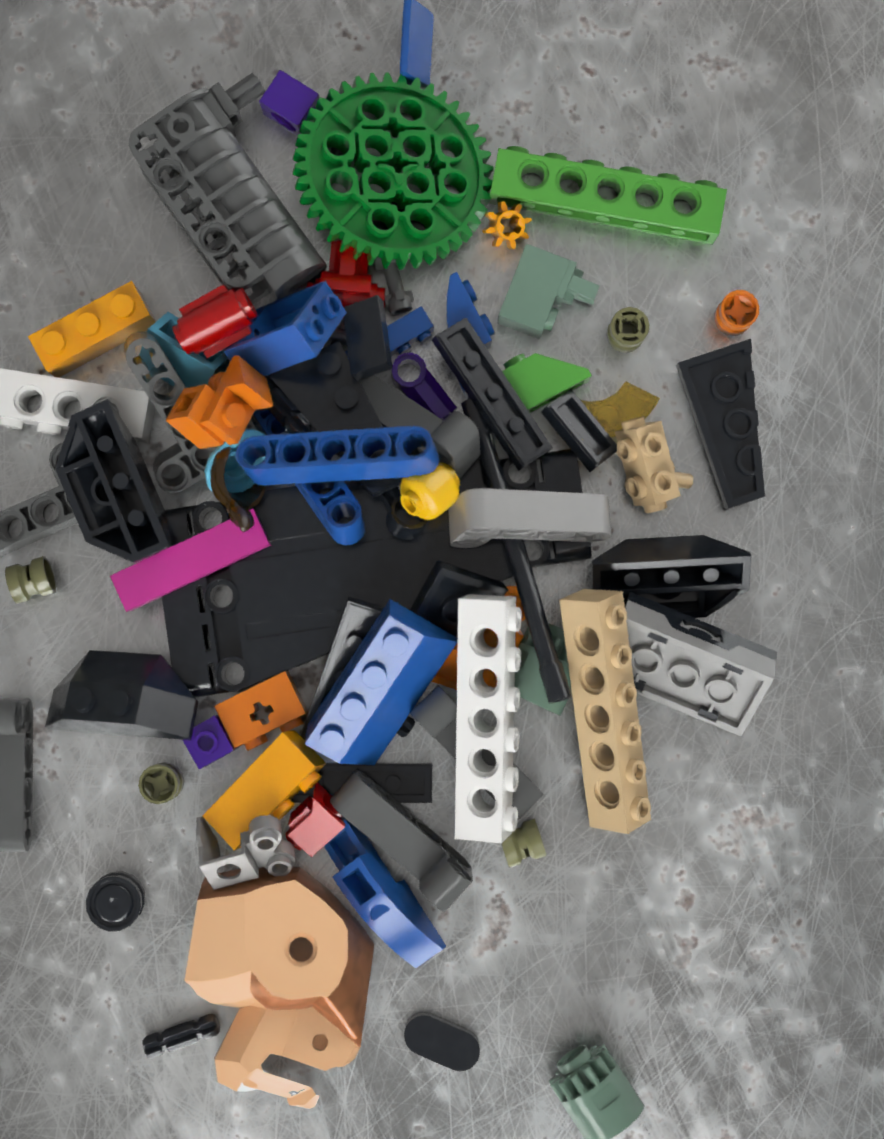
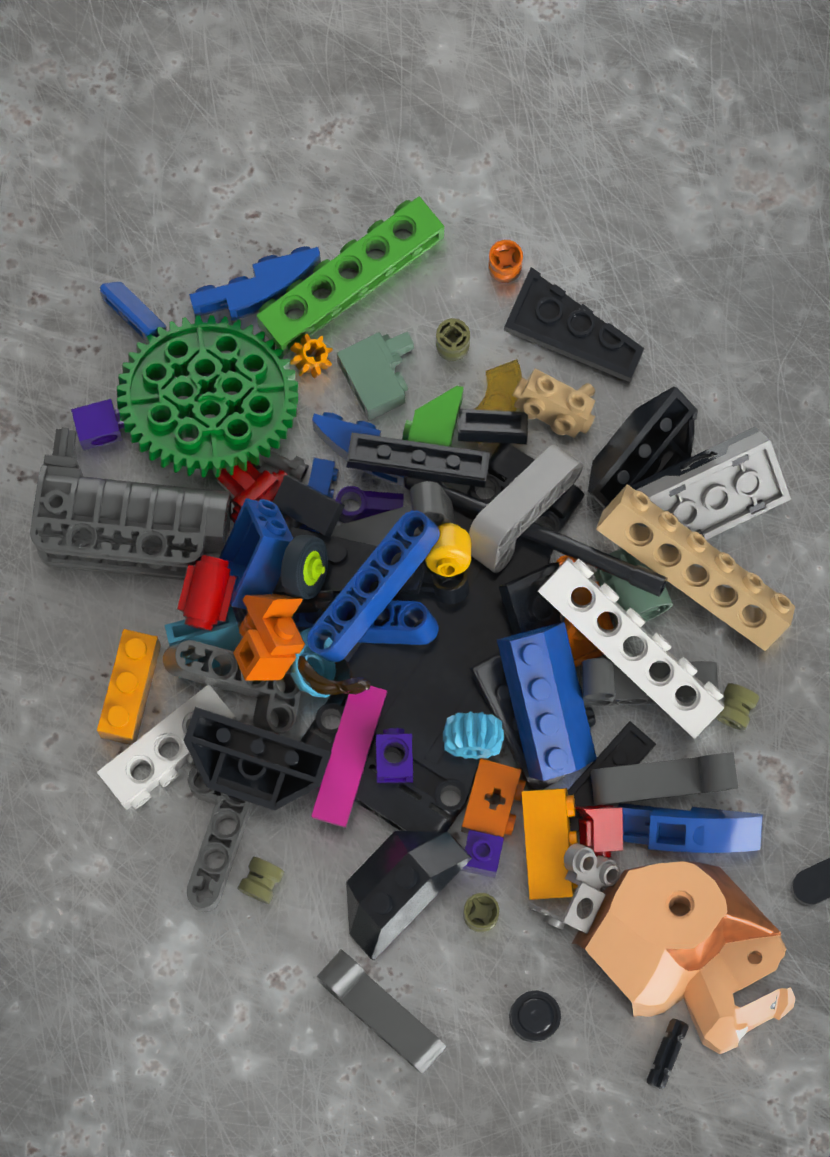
camera: 45 degrees left, 10 degrees down
none -> blue slope [189,246,321,321]
none -> black wheel [281,535,328,599]
none -> dark purple brick [376,728,413,783]
none -> medium azure gear [443,711,504,760]

